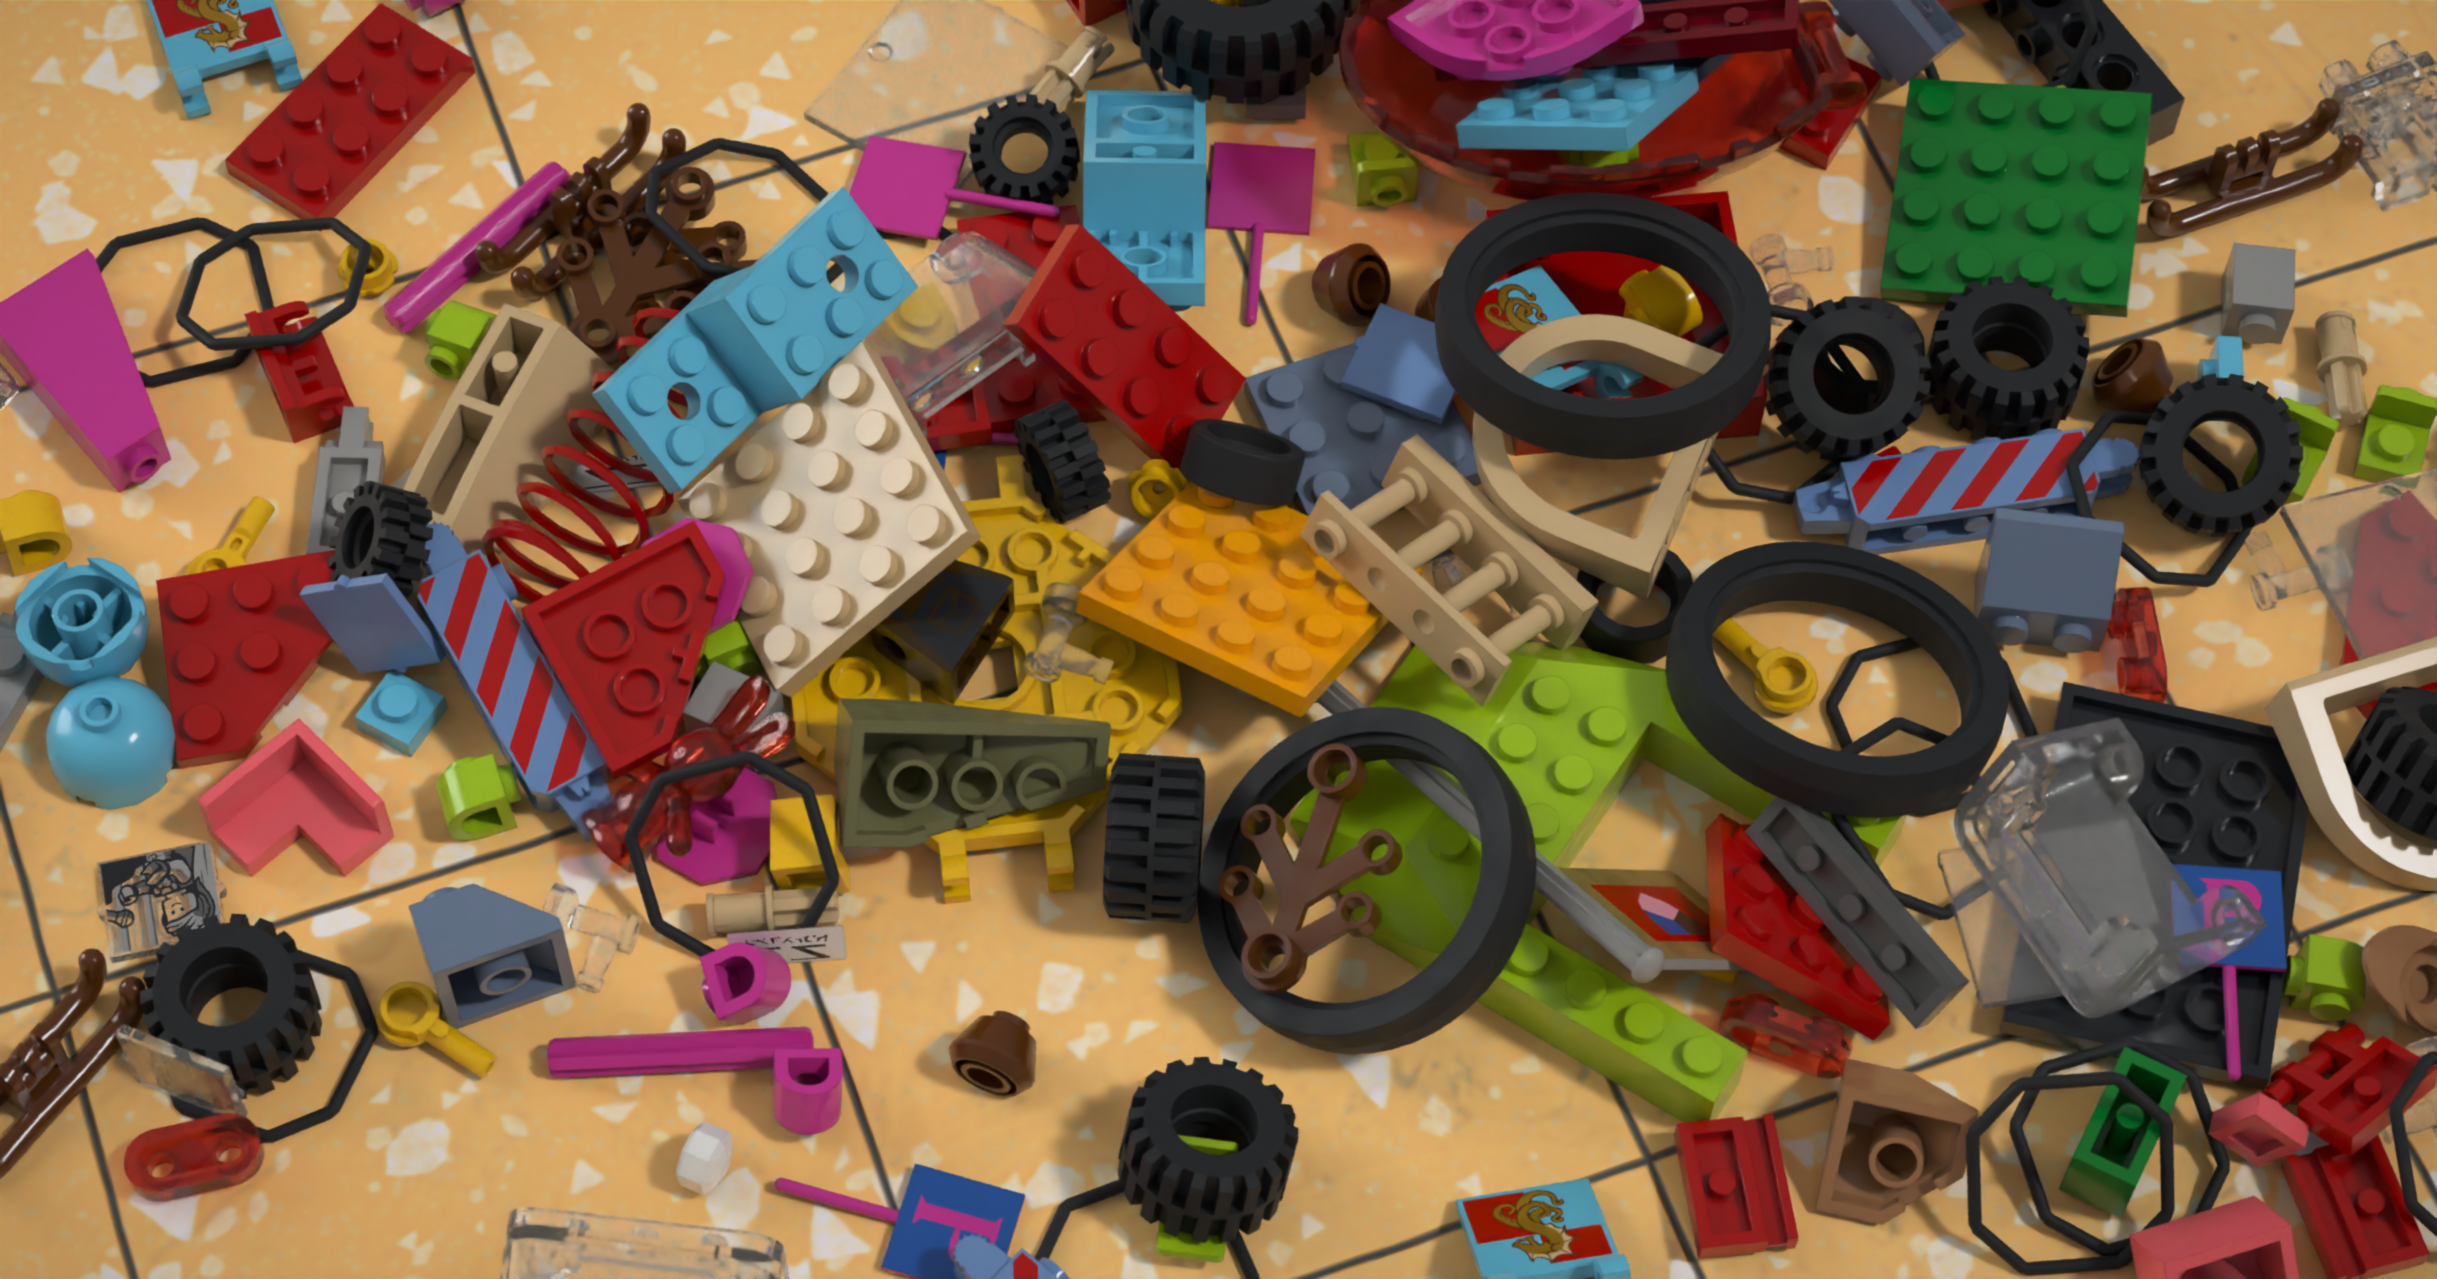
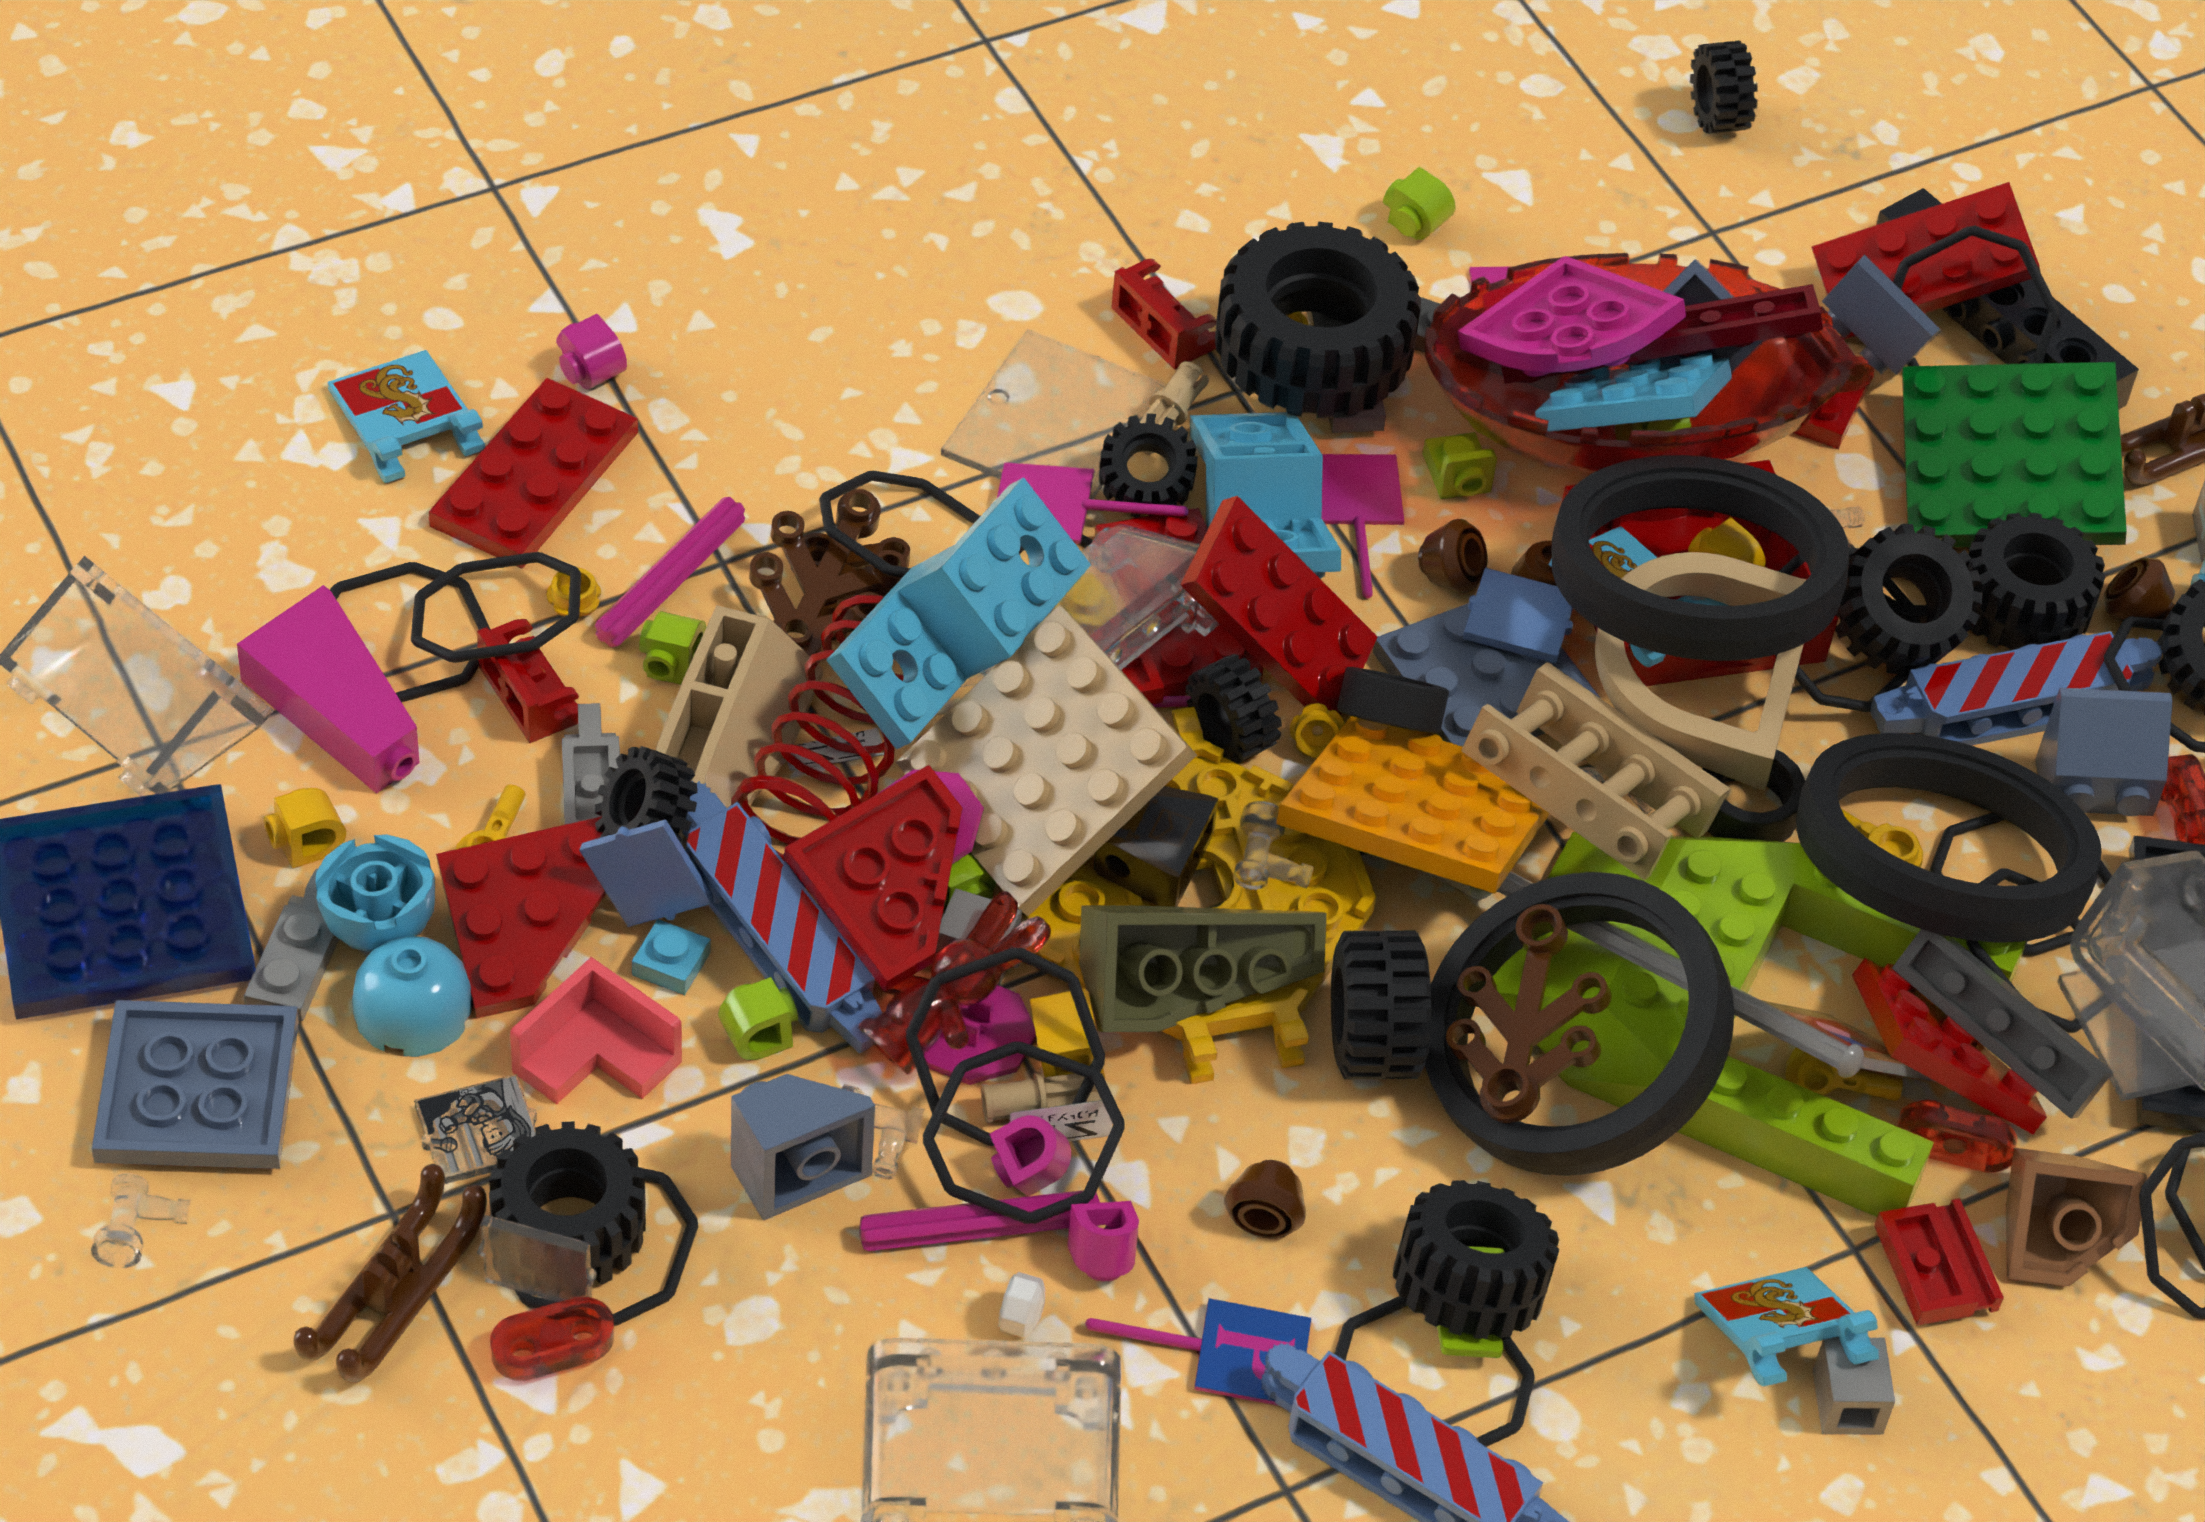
camera: 10 degrees left, 10 degrees down
yellow plate [375,981,497,1078] -> none
reddish brown piece [475,103,686,300] -> none
none -> black piece [923,1042,1125,1224]

